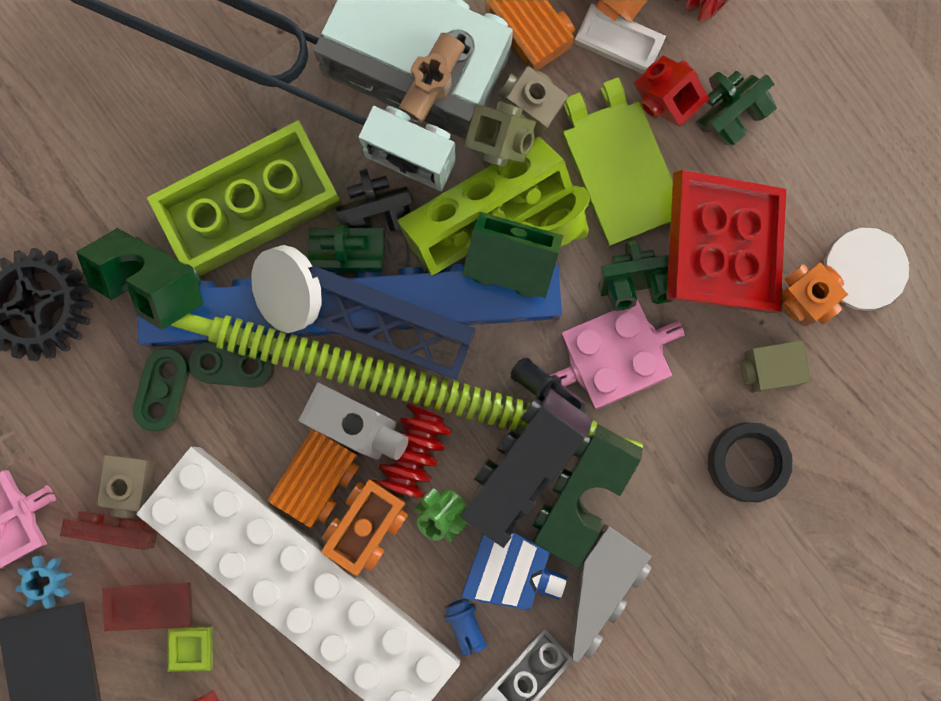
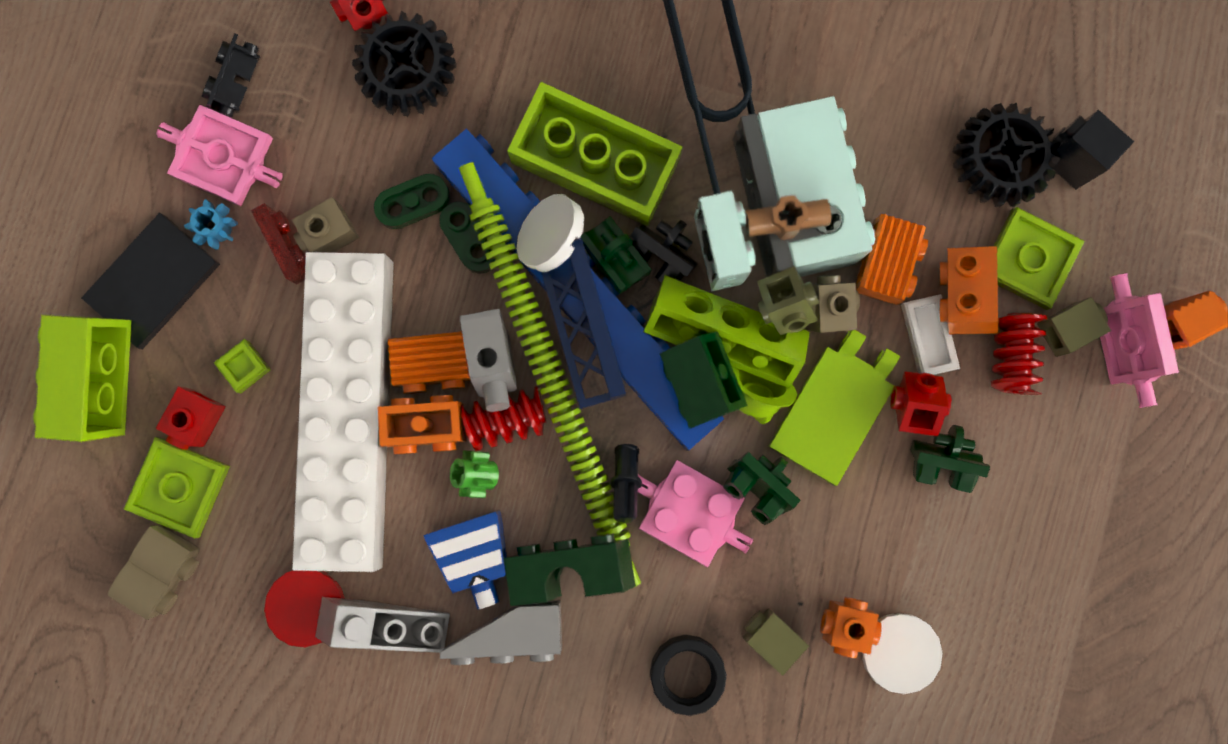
camera: 50 degrees right, 0 degrees up
dark green arch [76,228,204,330] -> none
clear red plate [102,582,193,632] -> none
blue pin [444,598,487,656] -> none
black wedge [461,390,593,548] -> none
red plate [667,170,786,313] -> none

